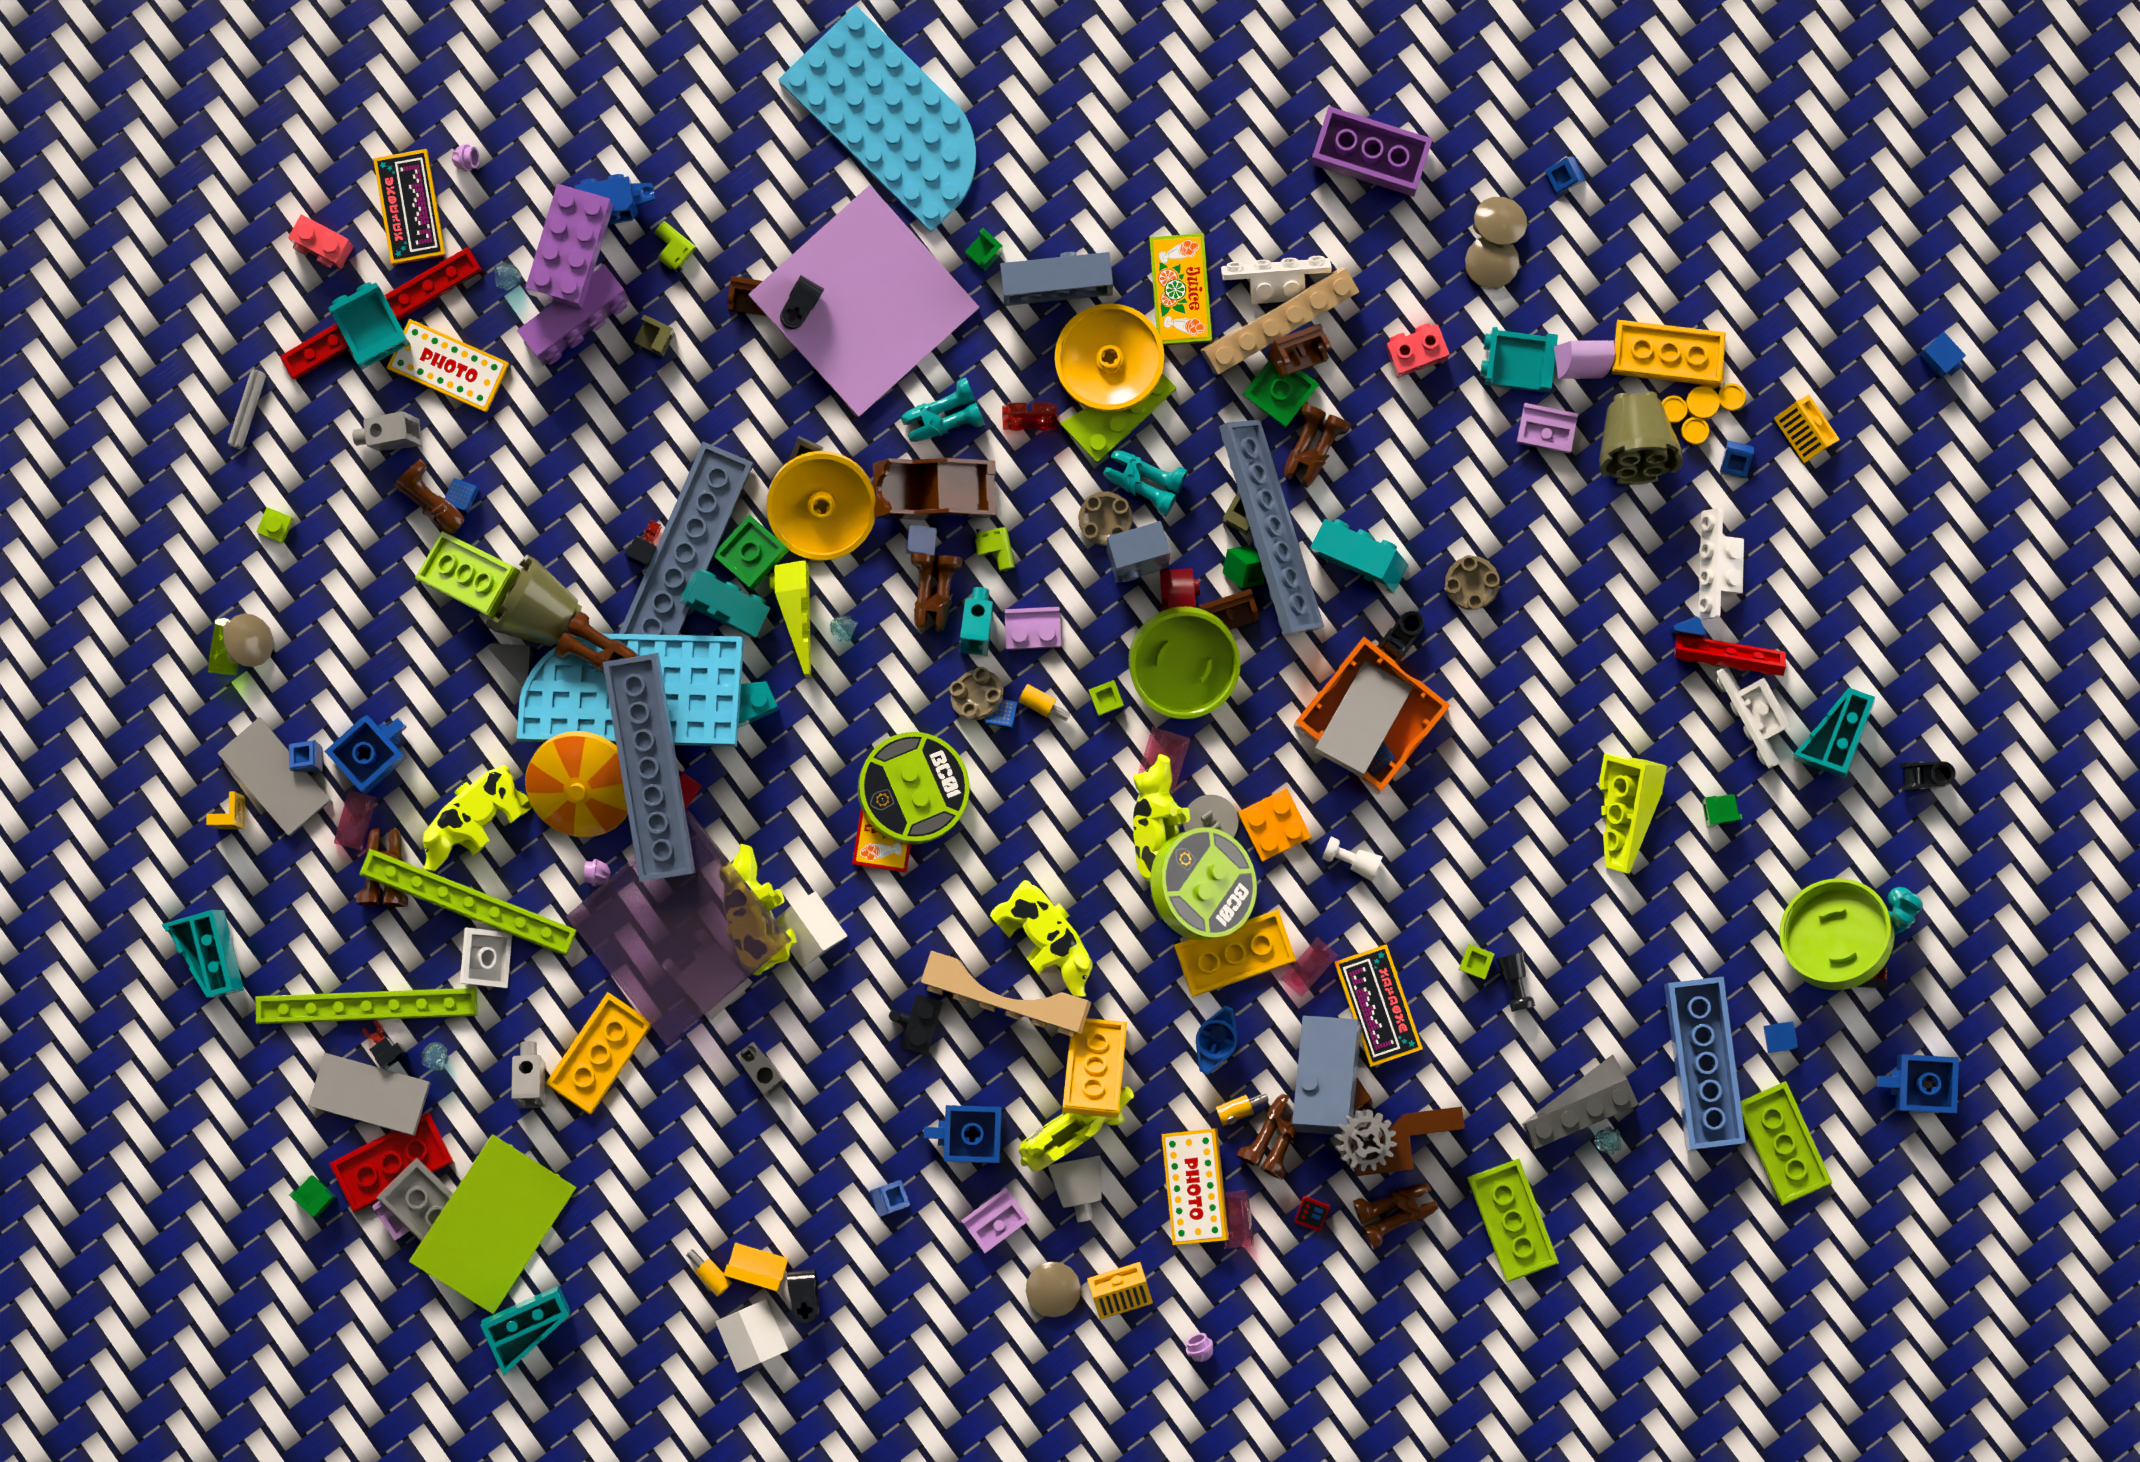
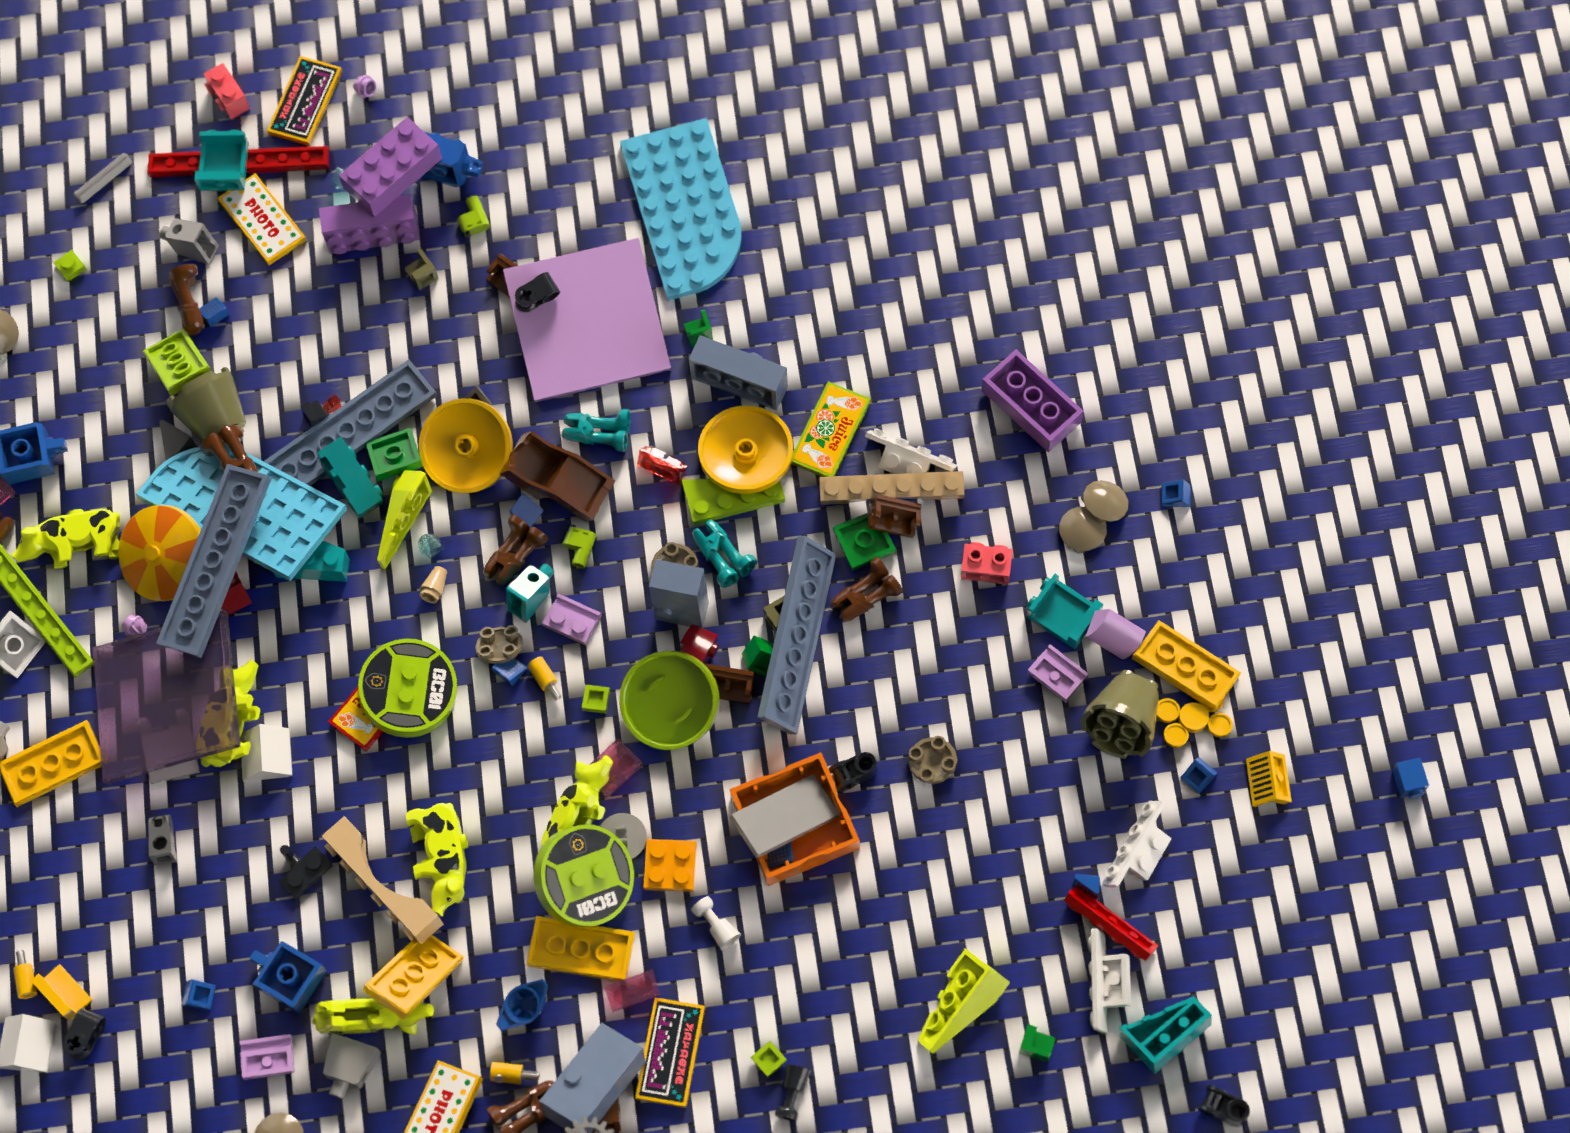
camera: 30 degrees right, 15 degrees down
teal wedge [1310,519,1408,594] -> none
none -> tan cone [419,566,448,603]

